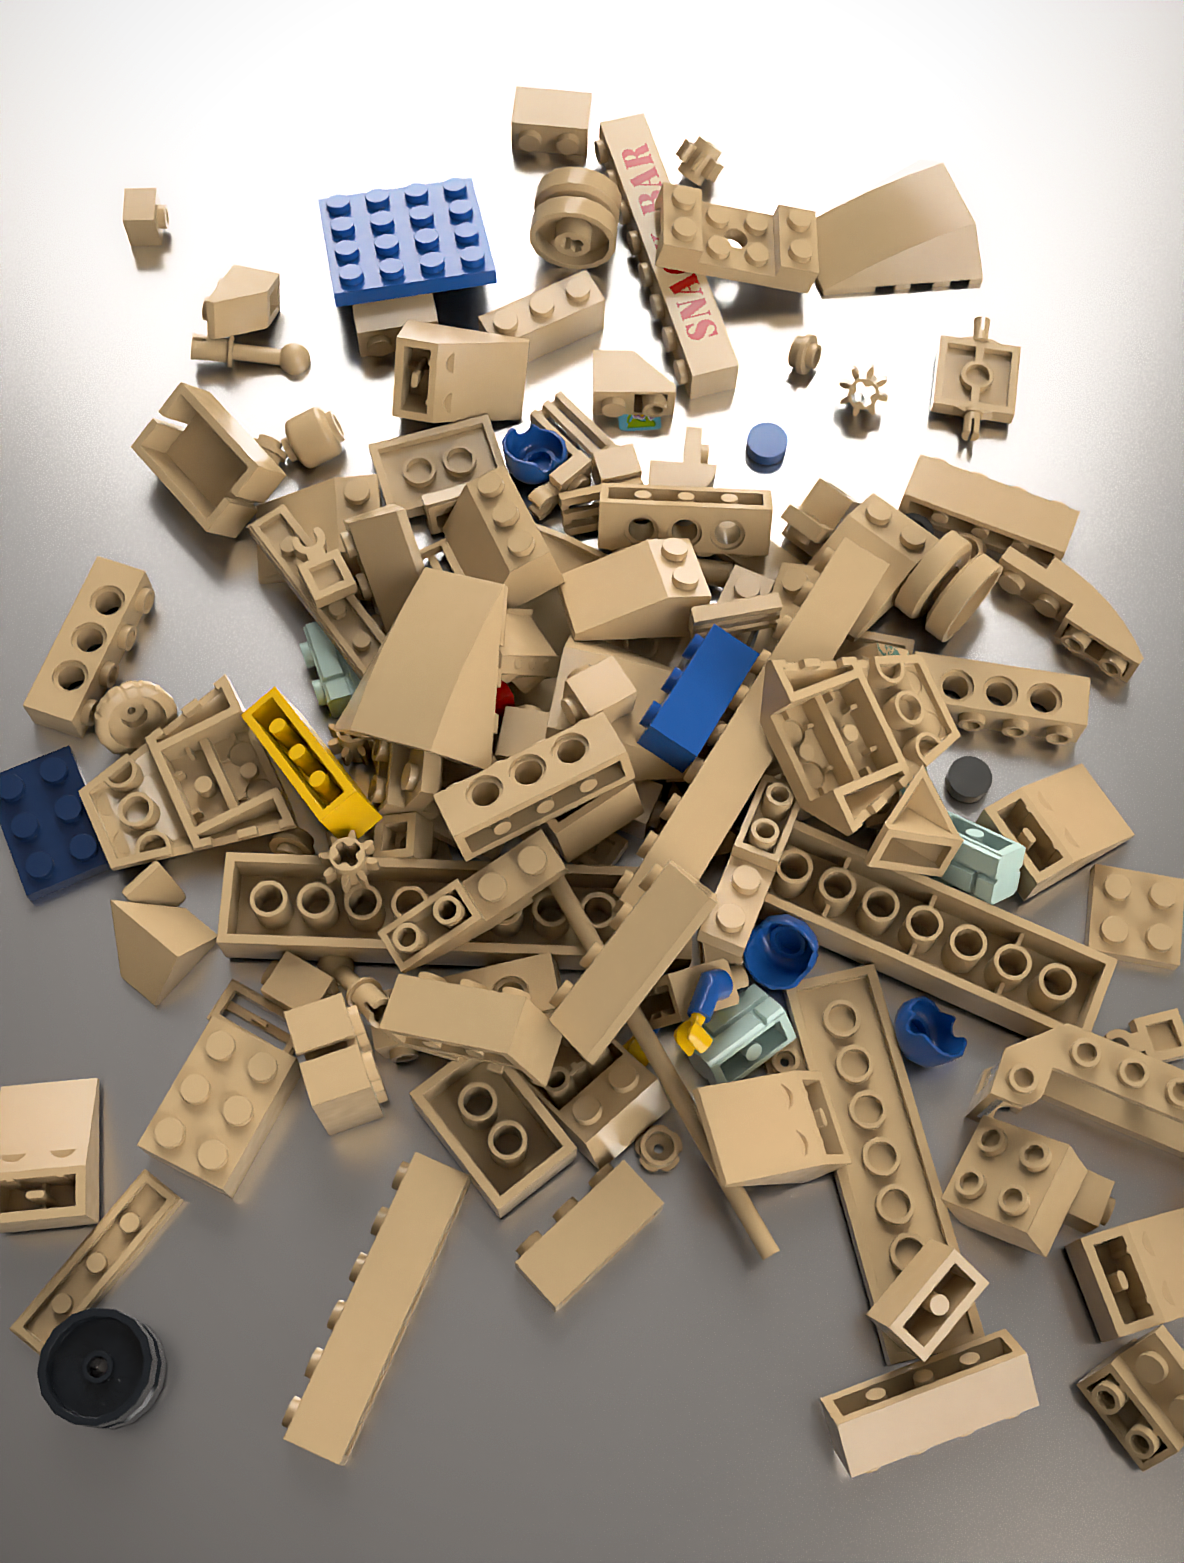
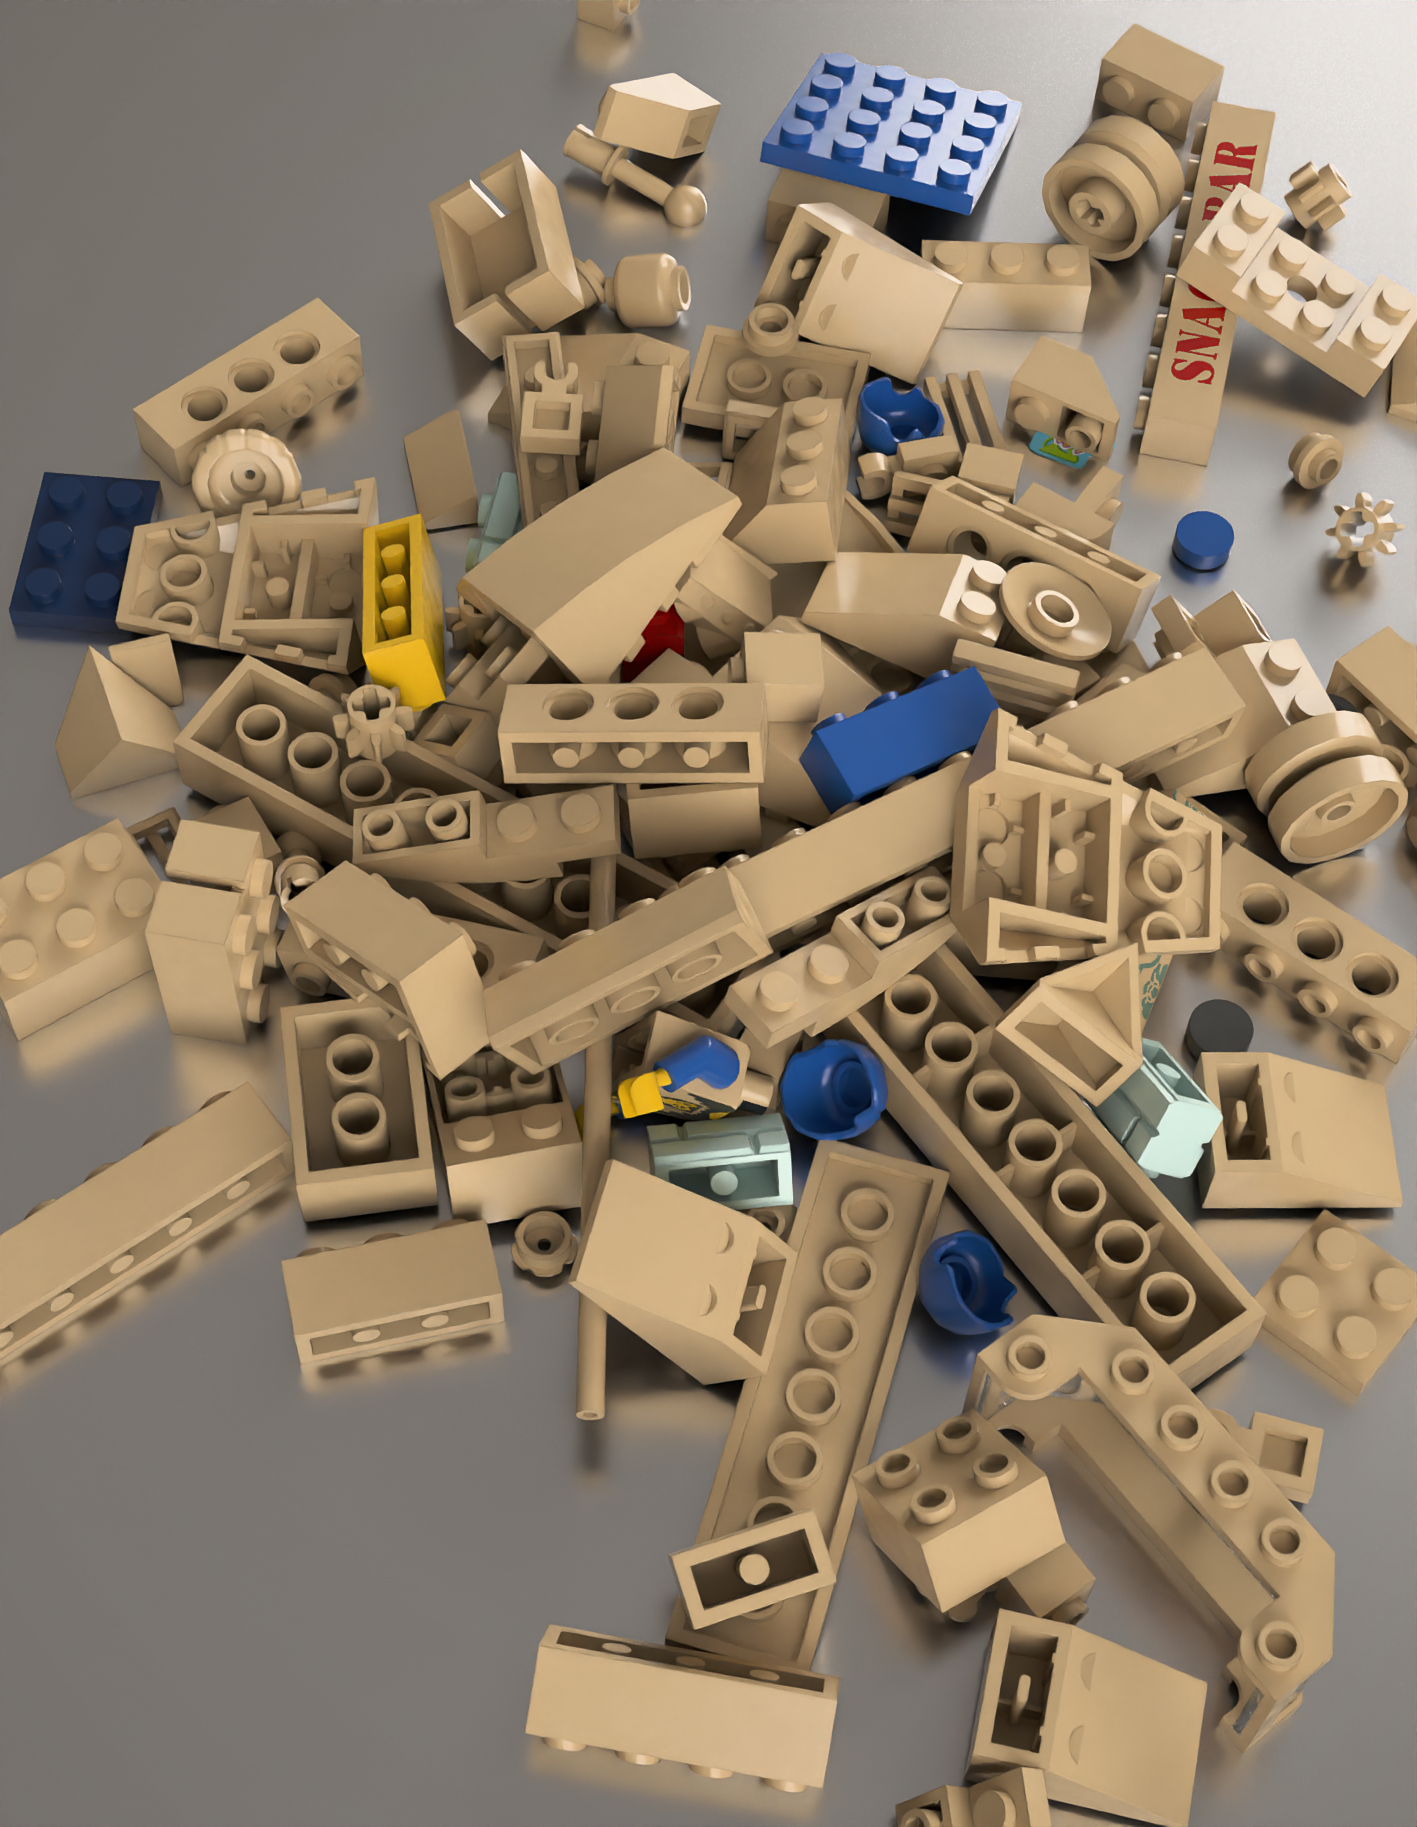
camera: 30 degrees right, 10 degrees down
none -> tan slope [403,409,478,530]
none -> tan plate [742,303,799,357]
none -> tan dish [999,562,1112,661]

